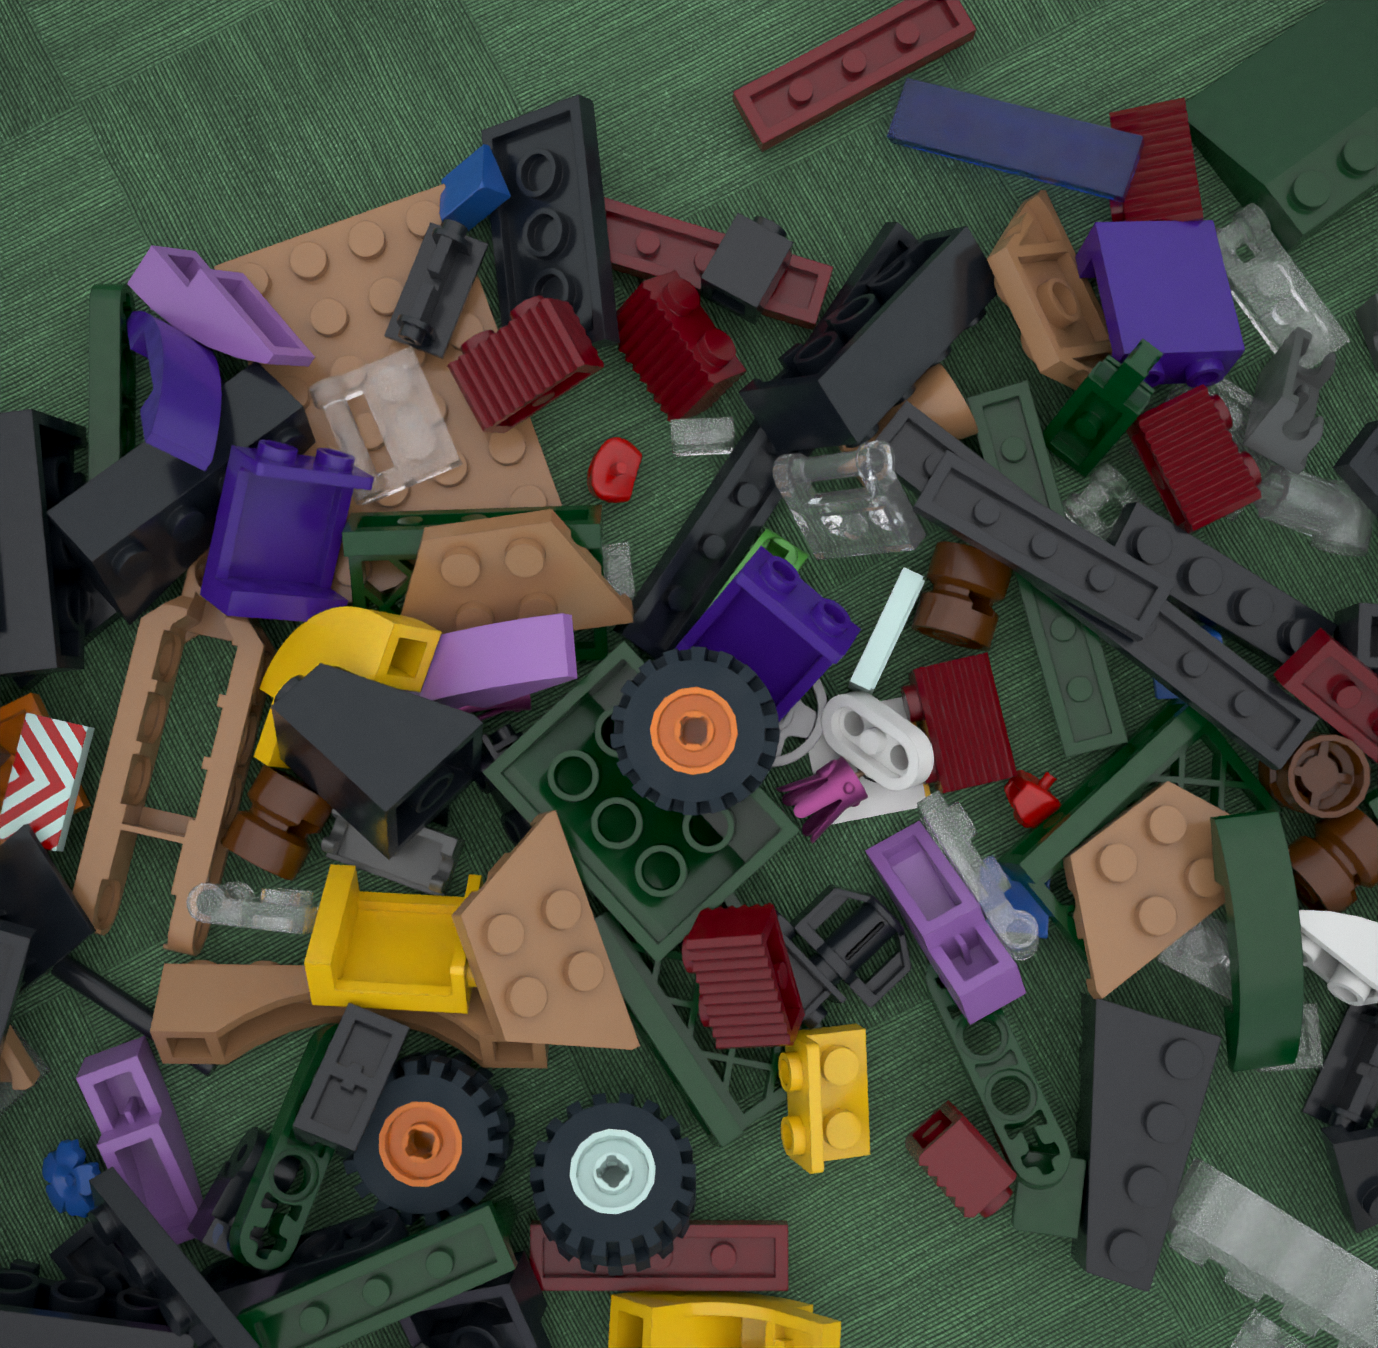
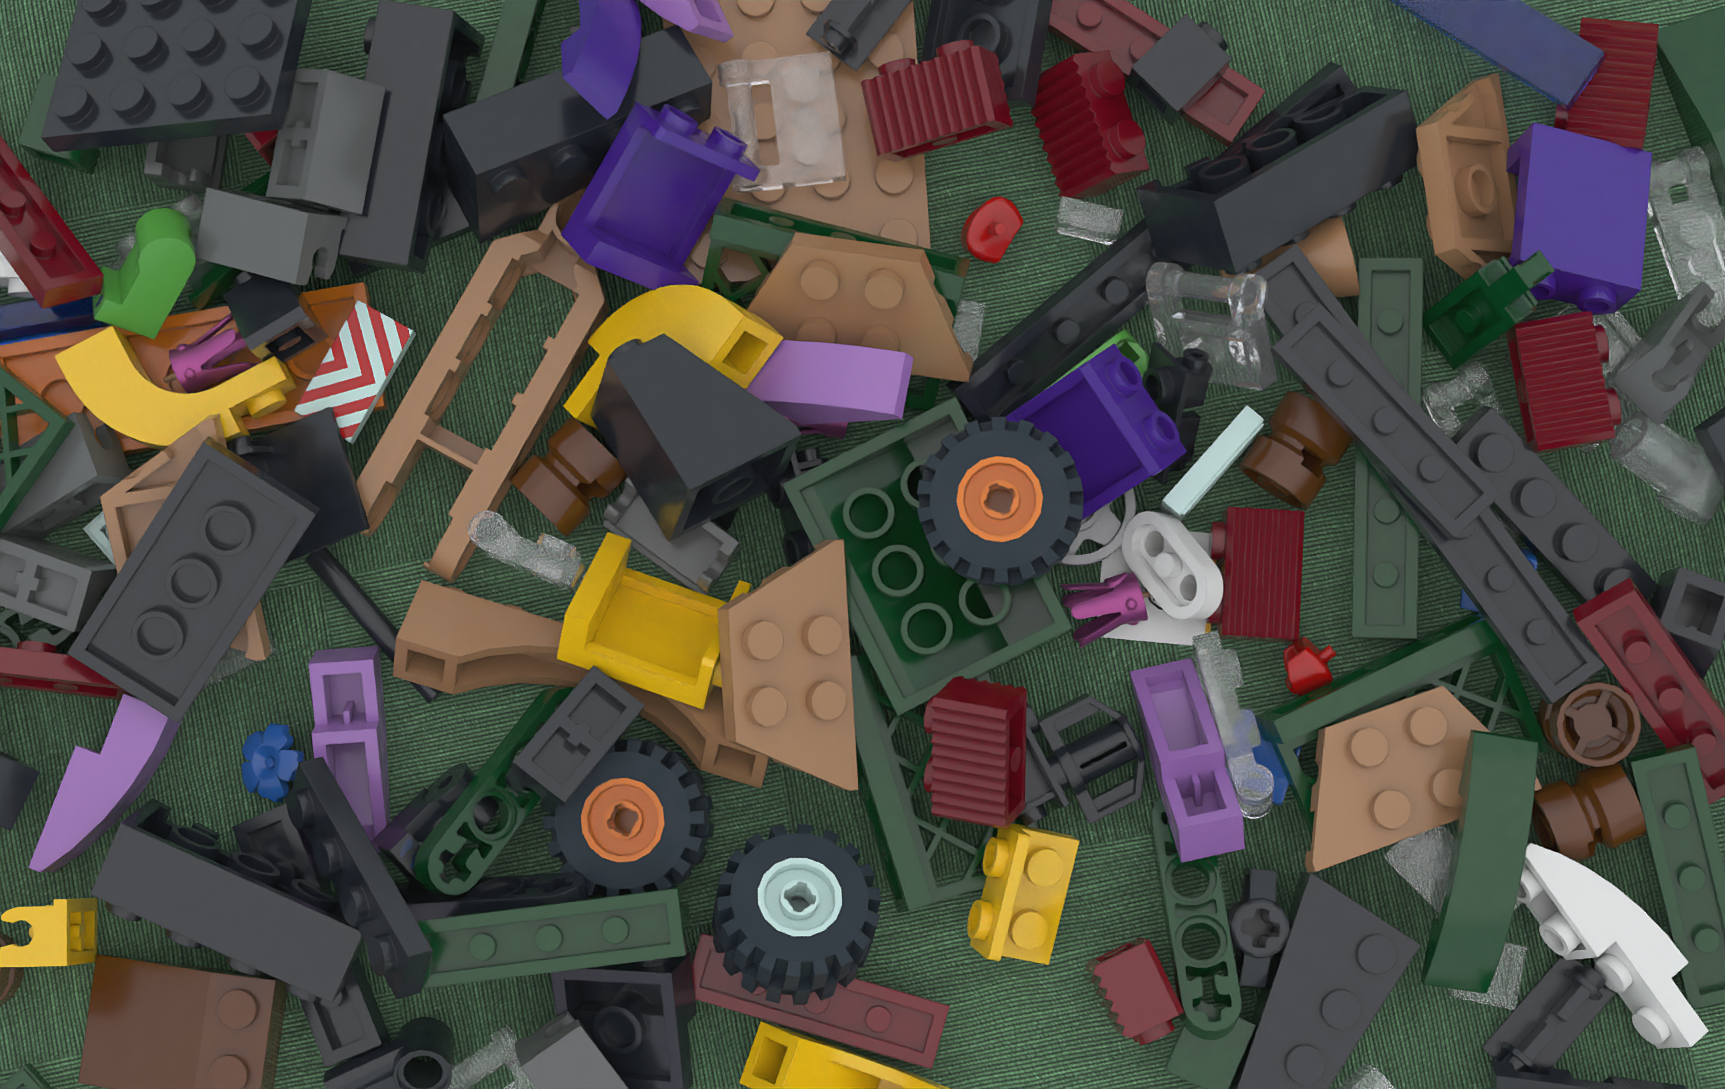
camera: 15 degrees right, 0 degrees up
none -> black hinge [1142,342,1213,485]
none -> black piece [1226,868,1290,988]

